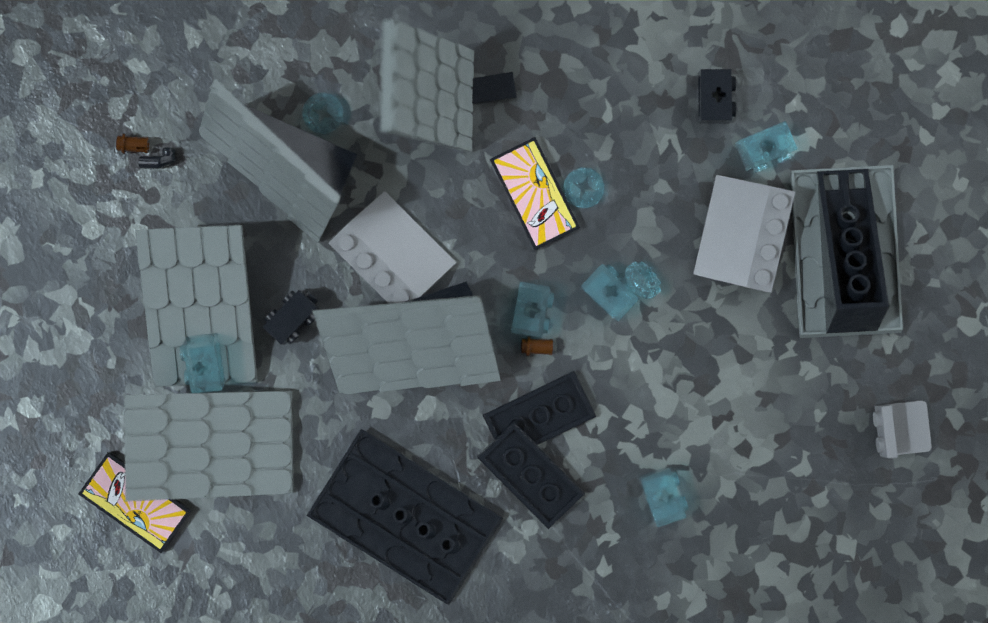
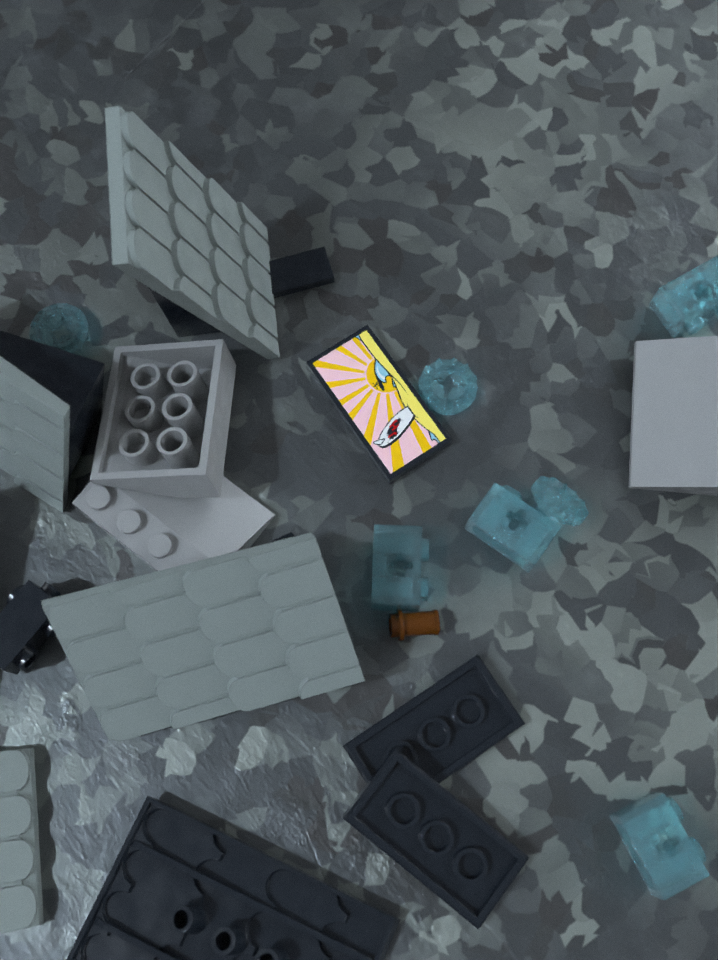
camera: 15 degrees left, 15 degrees down
black brick [698,69,736,124] -> none
none -> light grey slope [90,339,236,498]

